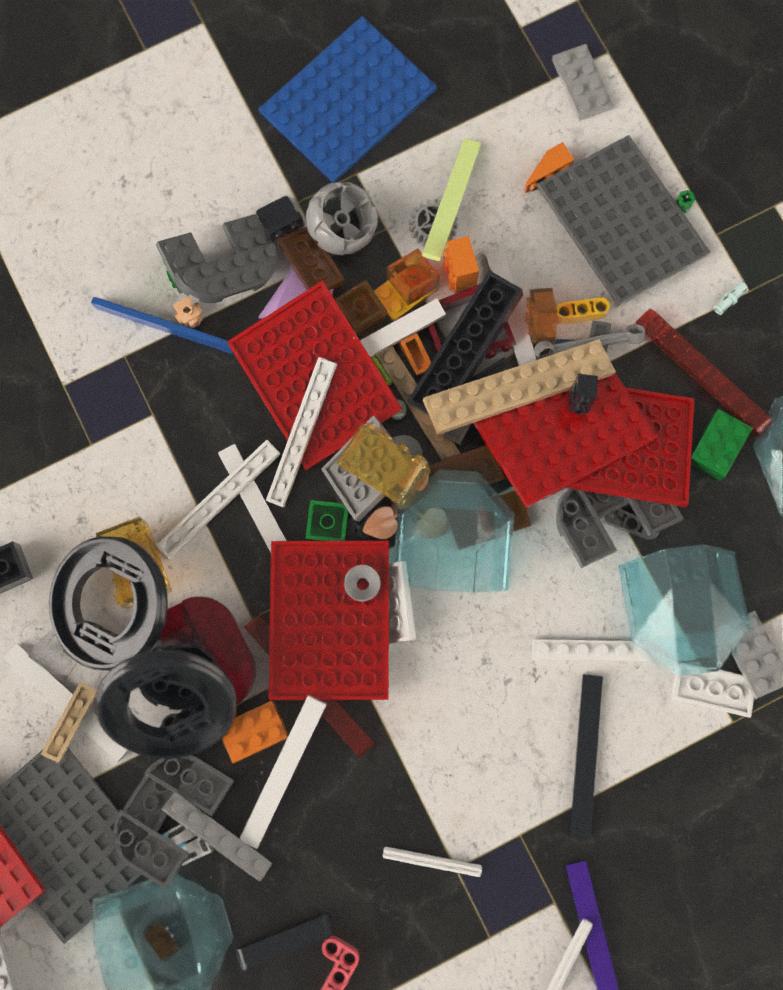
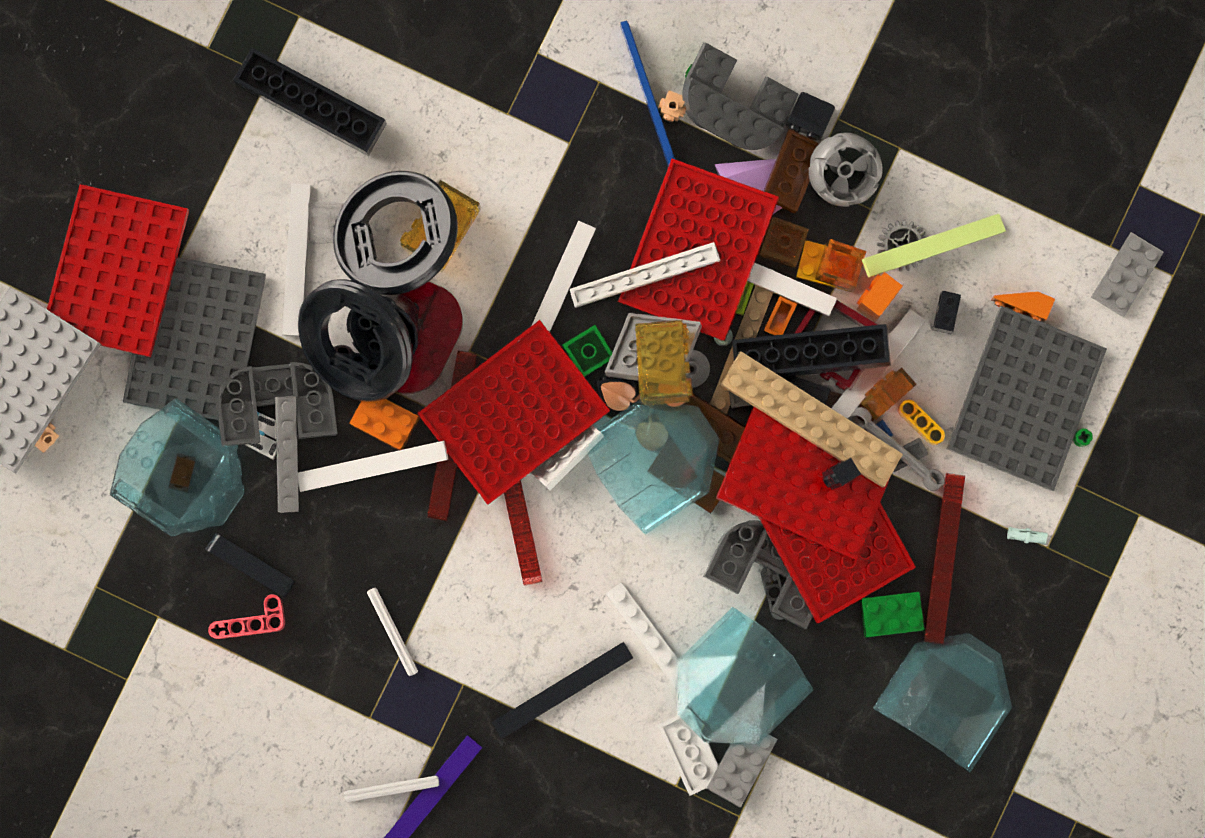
camera: 45 degrees right, 5 degrees up
tan plate [41,682,98,763] -> none
white tile [156,440,280,559] -> none
blue plate [259,16,437,183] -> none
light grey piece [344,565,381,601] -> none
none -> clear red beam [504,480,543,586]
none -> black brick [932,291,961,335]

